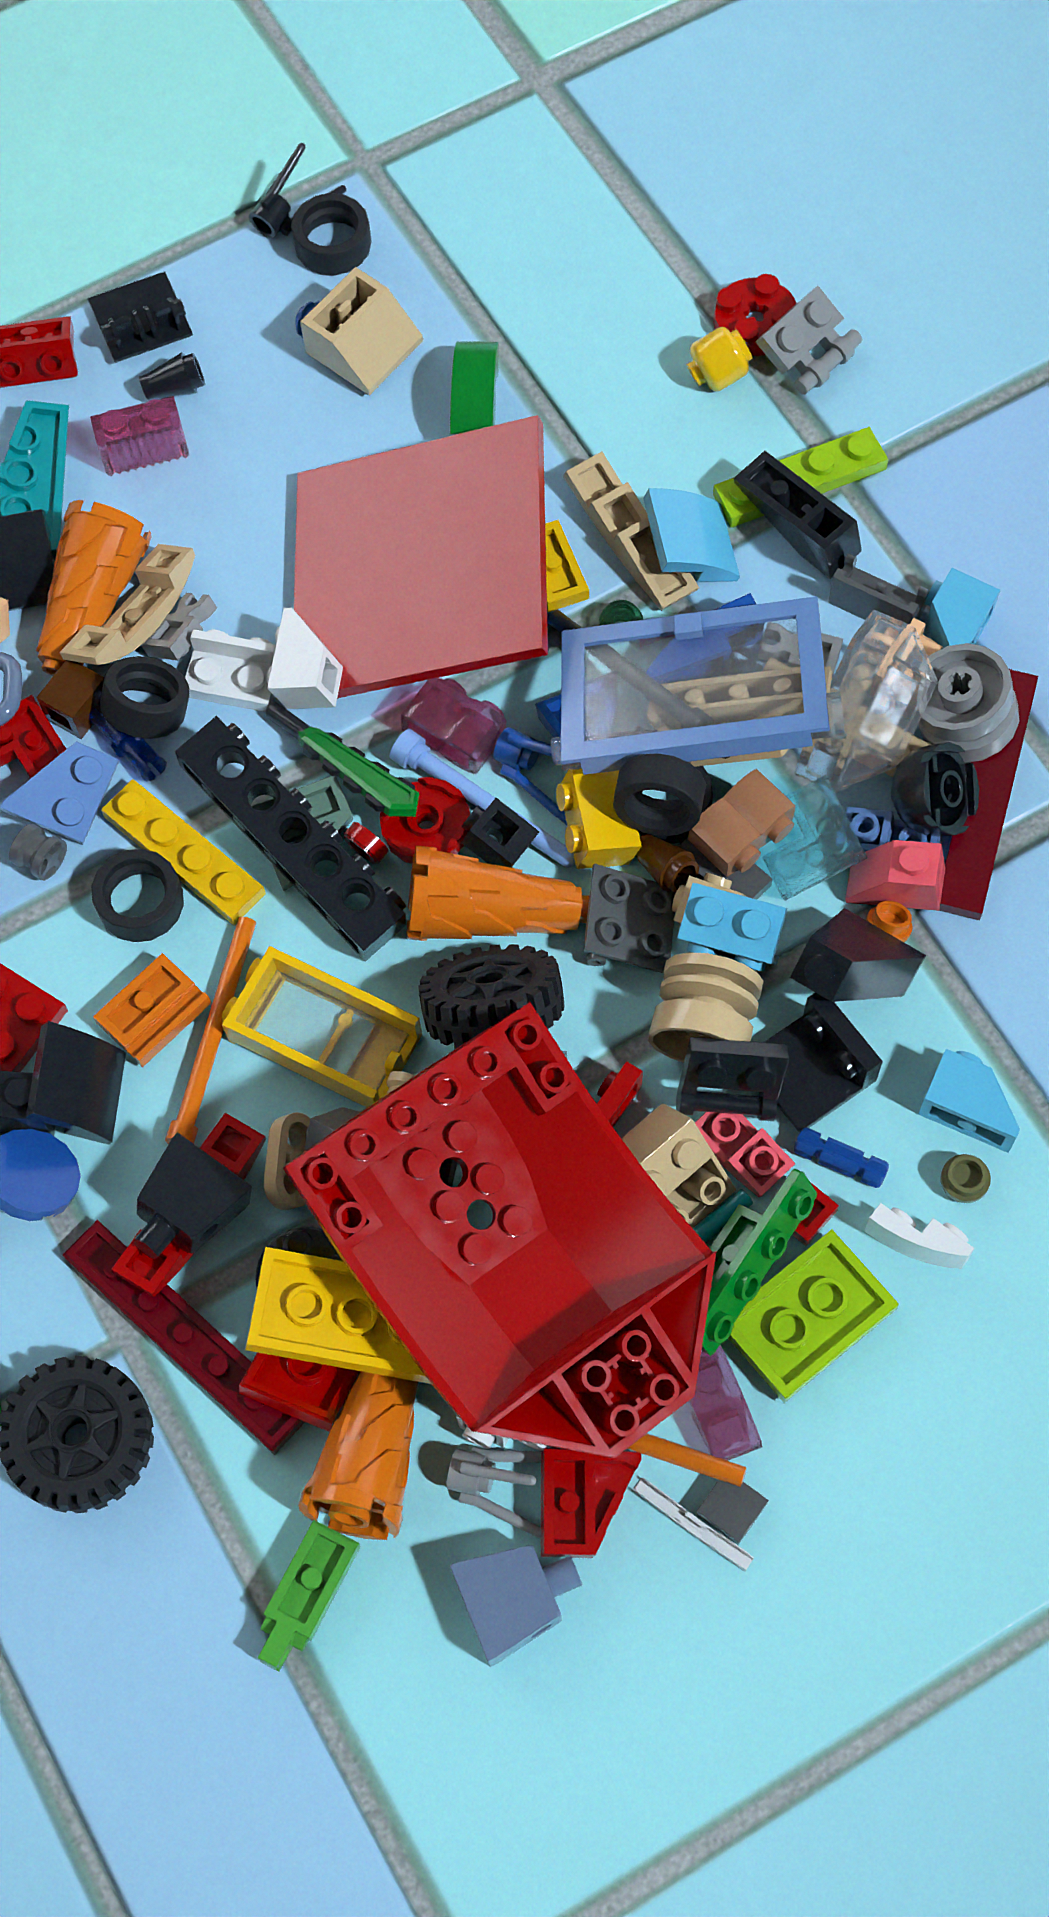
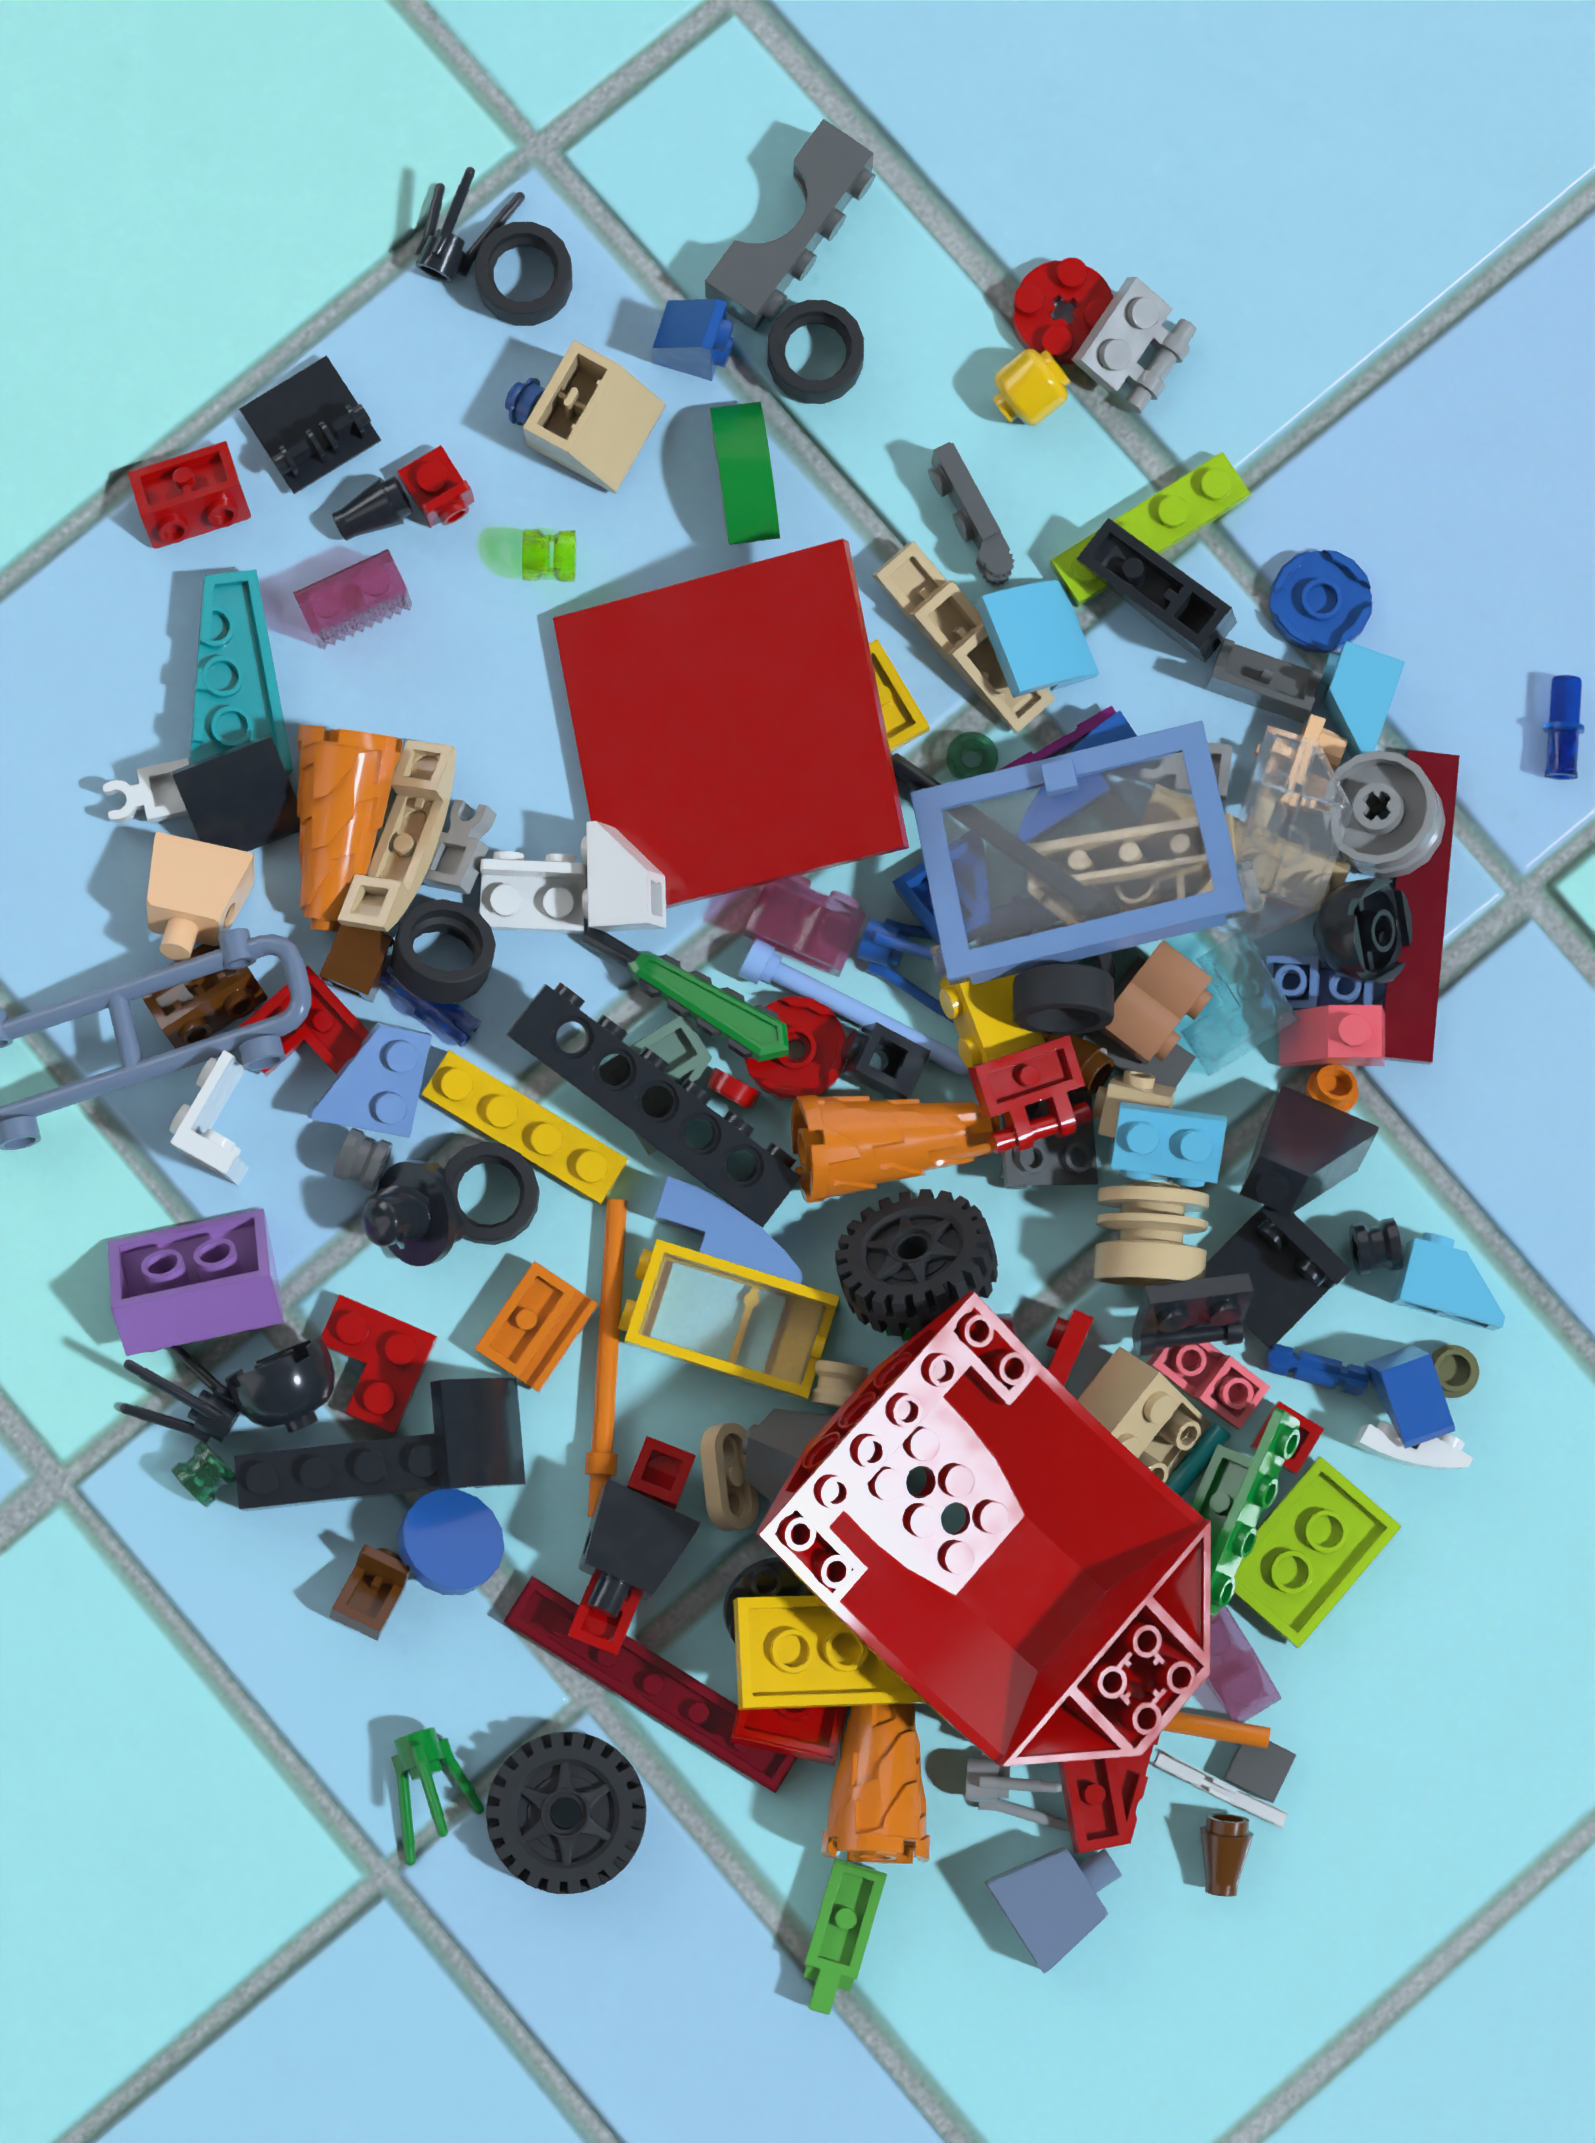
camera: 20 degrees left, 15 degrees up
none -> black plate [361,1160,464,1266]
none -> red bracket [397,445,475,528]
none -> clear neon green wheel [522,529,577,582]
none -> blue slope [652,299,734,381]
none -> medium blue slope [655,1176,804,1284]
none -> dark grey arch [705,119,876,331]
none -> black tyre [767,300,864,404]
none -> dark grey hinge [928,442,1015,586]
none -> red plate [968,1035,1092,1154]
none -> reddish brown cone [1200,1813,1254,1897]
none -> blue tile [1268,550,1373,653]
none -> black wheel [1349,1218,1403,1276]
none -> blue slope [1364,1345,1455,1449]

